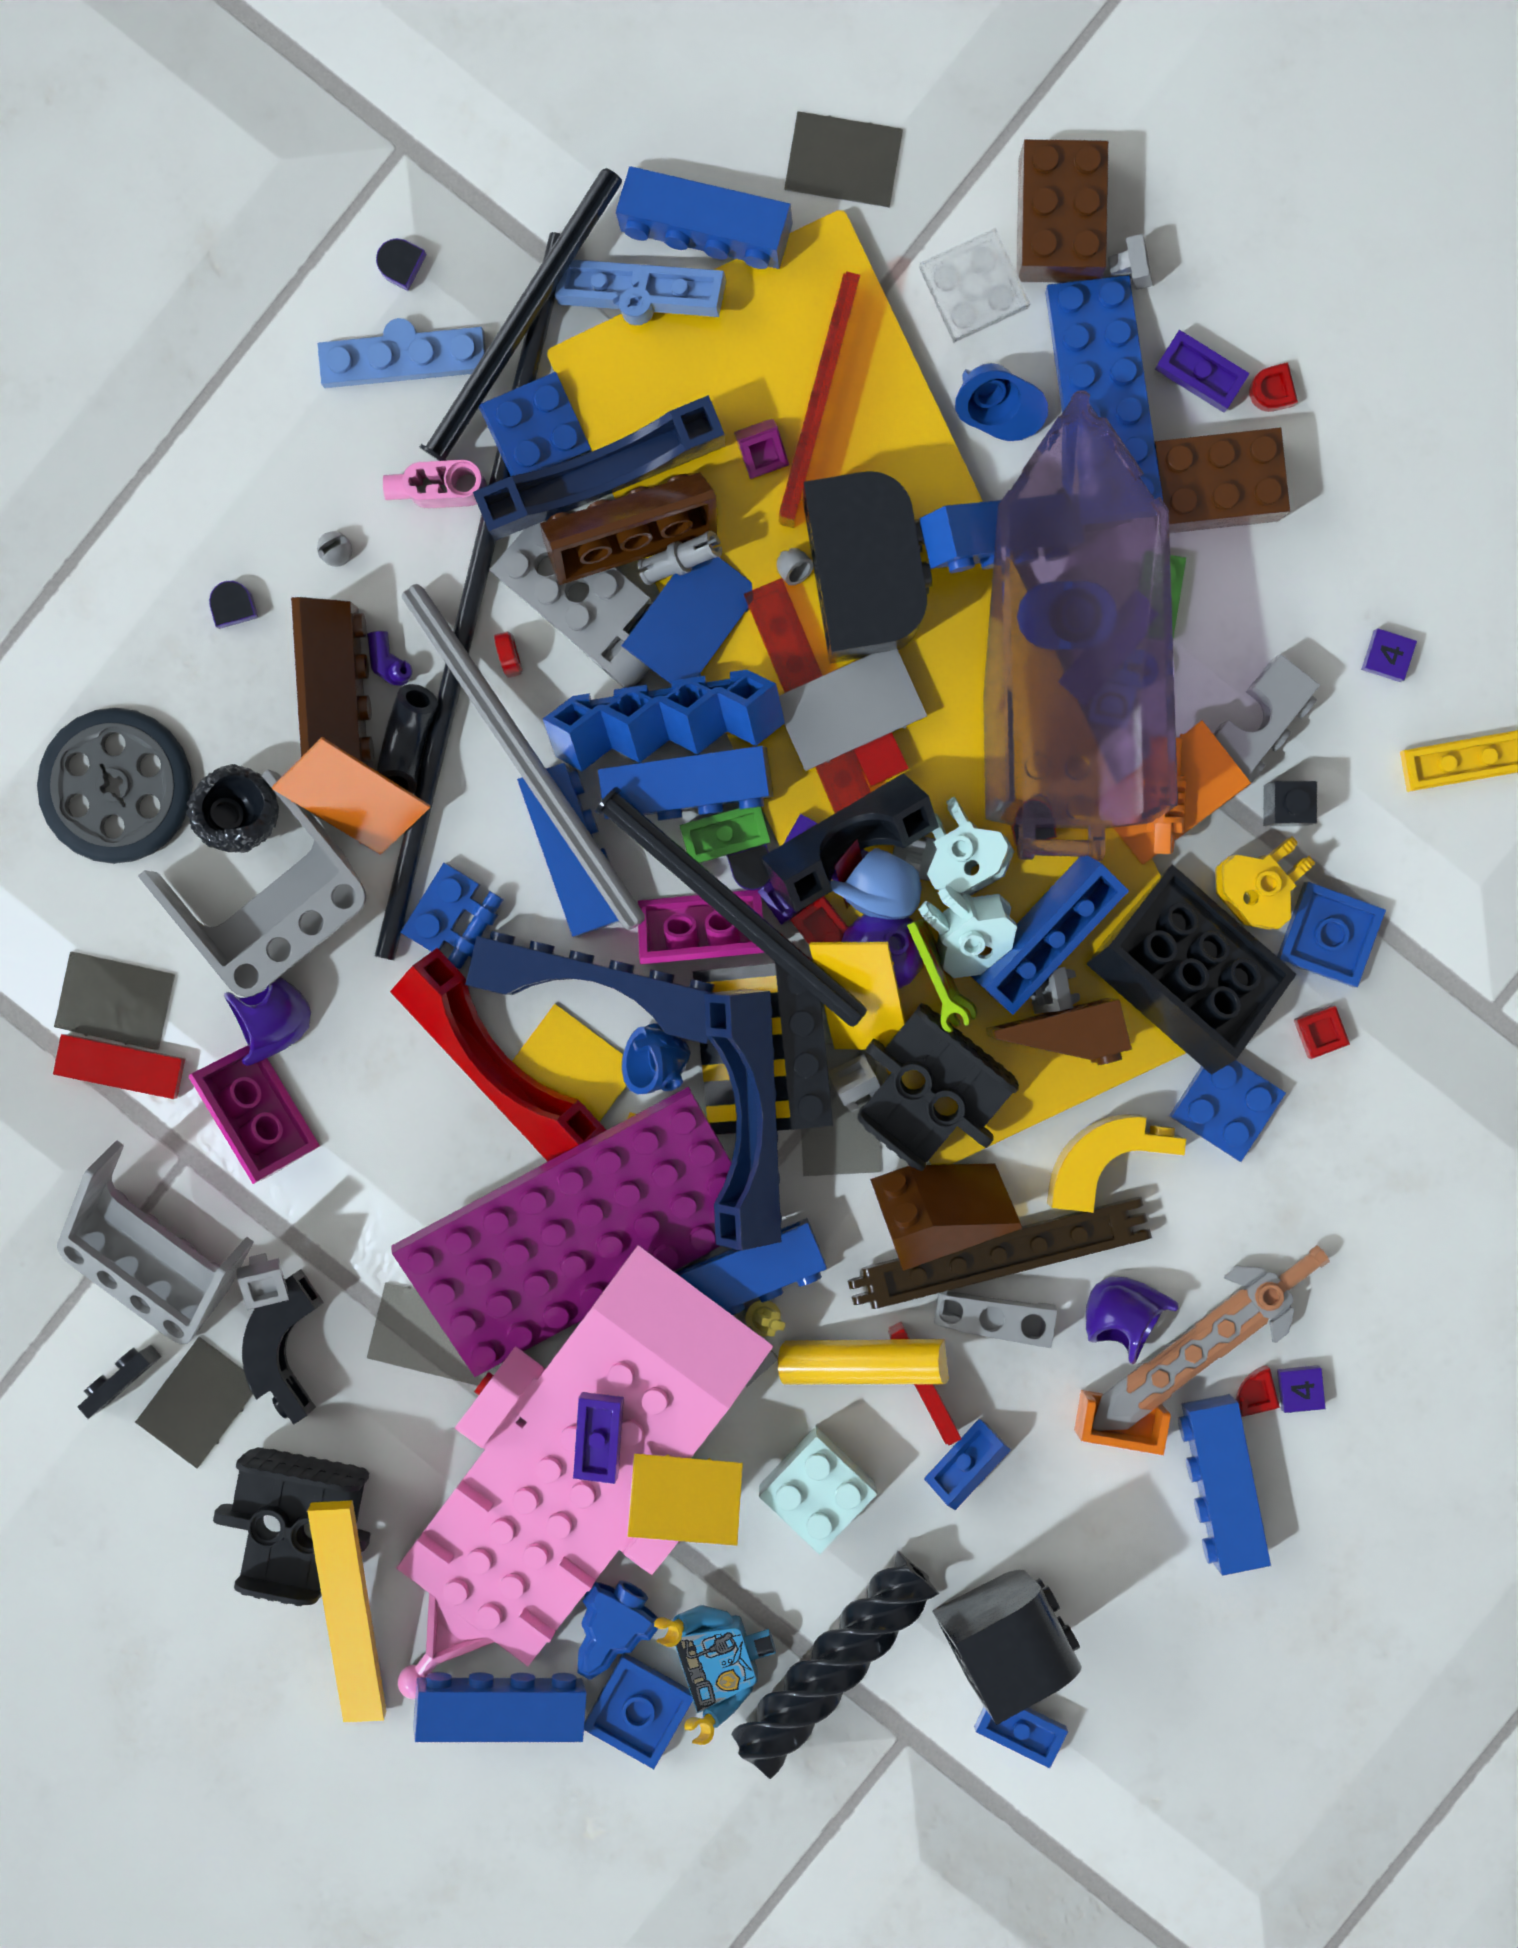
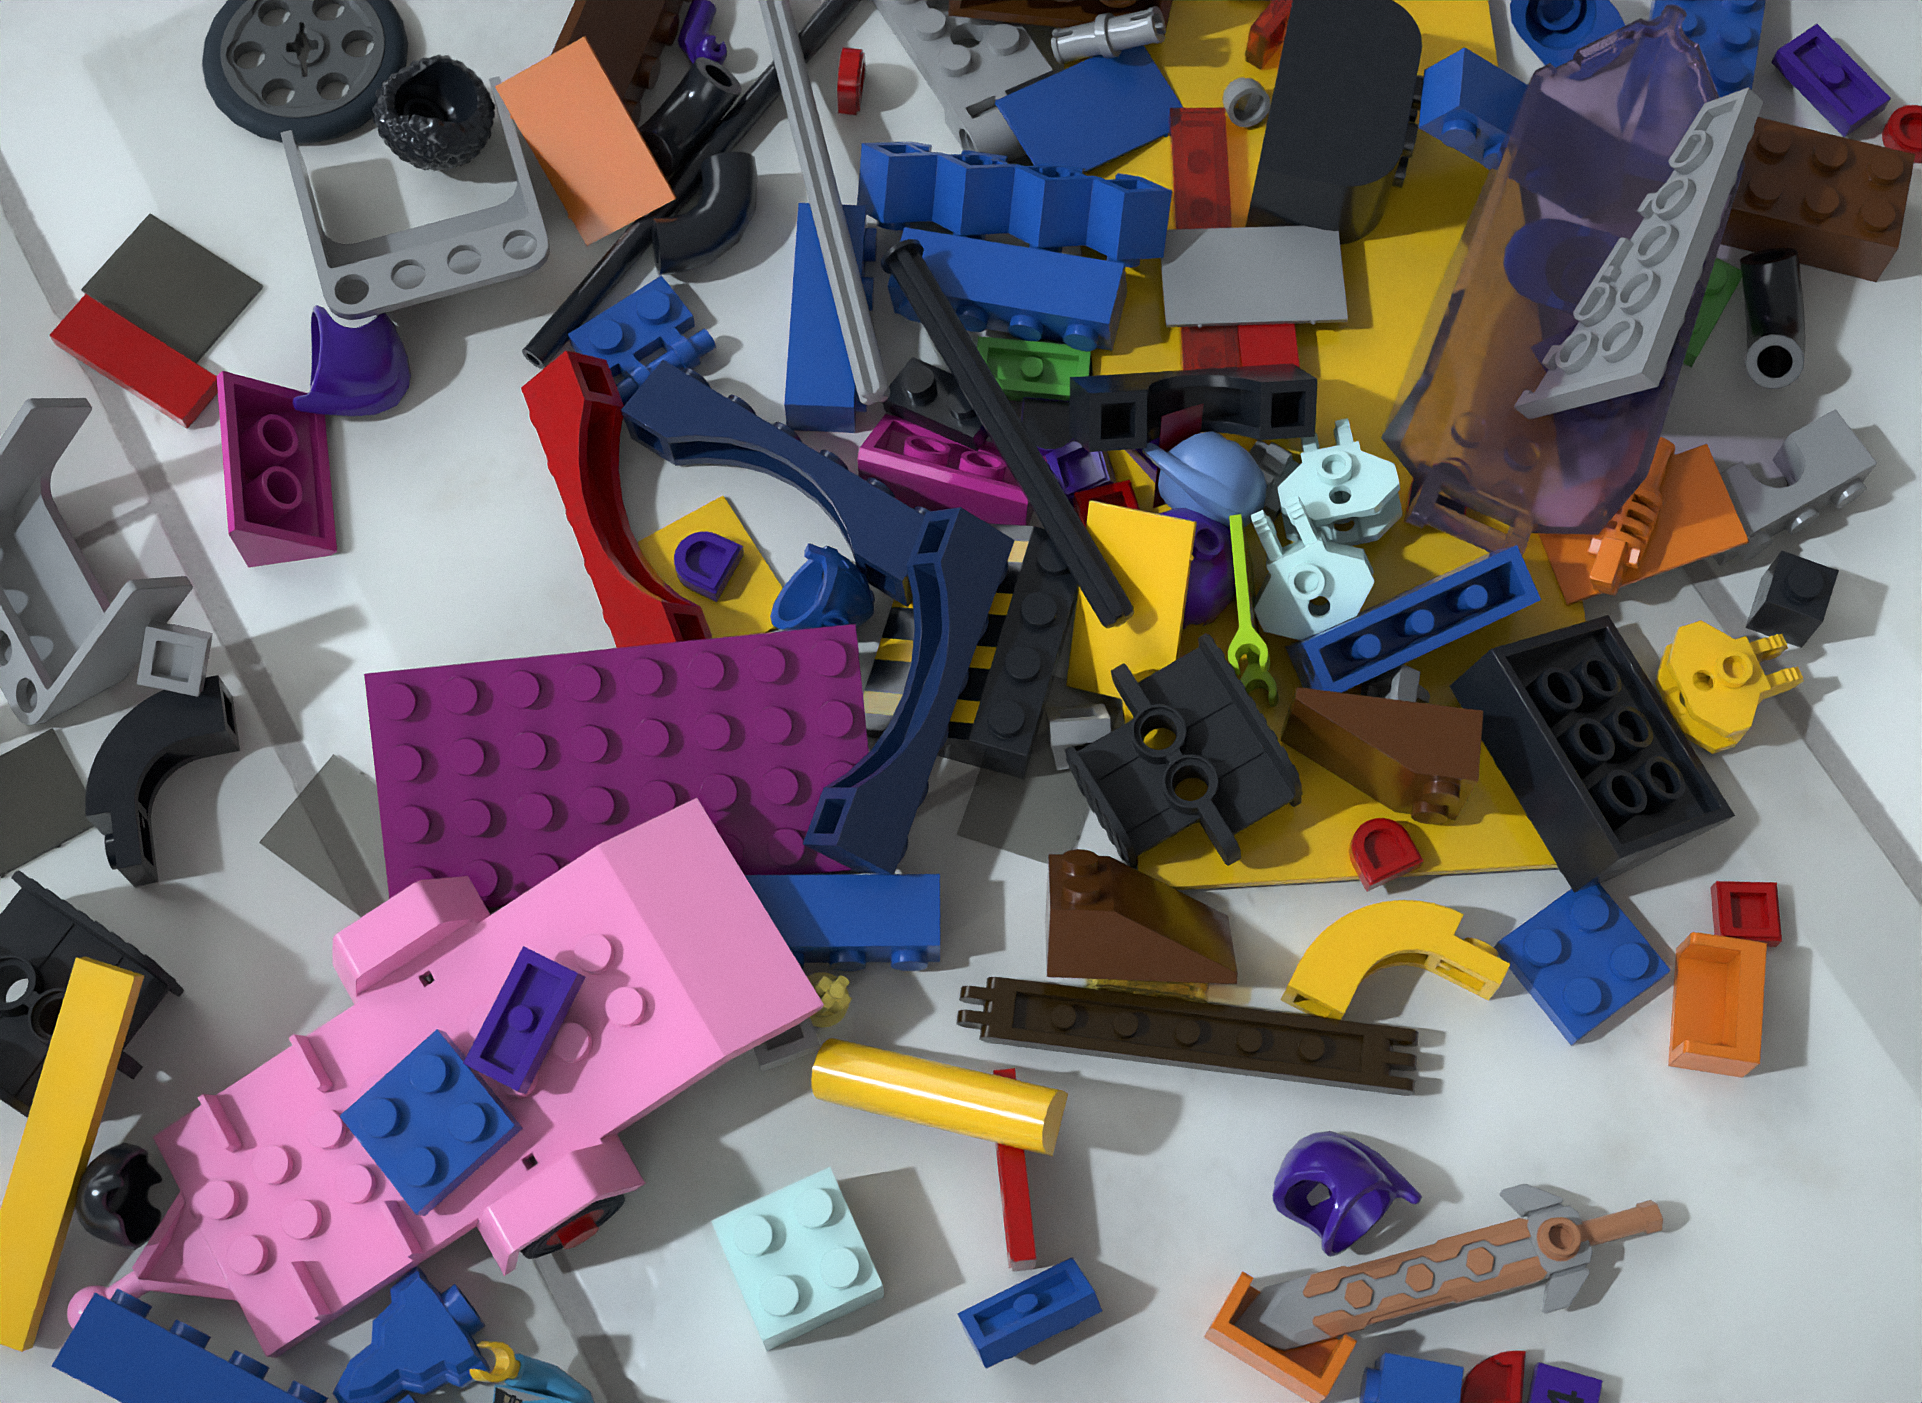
camera: 20 degrees right, 20 degrees down
yellow window [627,1454,743,1546] -> none
light grey leg [934,1291,1057,1348] -> none
blue tile [1277,882,1386,988] -> none
none -> black hair [75,1143,163,1250]
none -> blue plate [340,1029,523,1216]
none -> black cylinder [652,152,758,275]
none -> dark purple tile [674,532,744,602]
none -> black plate [882,357,989,451]
none -> red tile [1349,818,1424,892]
none -> light grey wing [1514,87,1764,420]
none -> orange panel [1668,932,1767,1078]
none -> black cylinder [1740,248,1806,389]

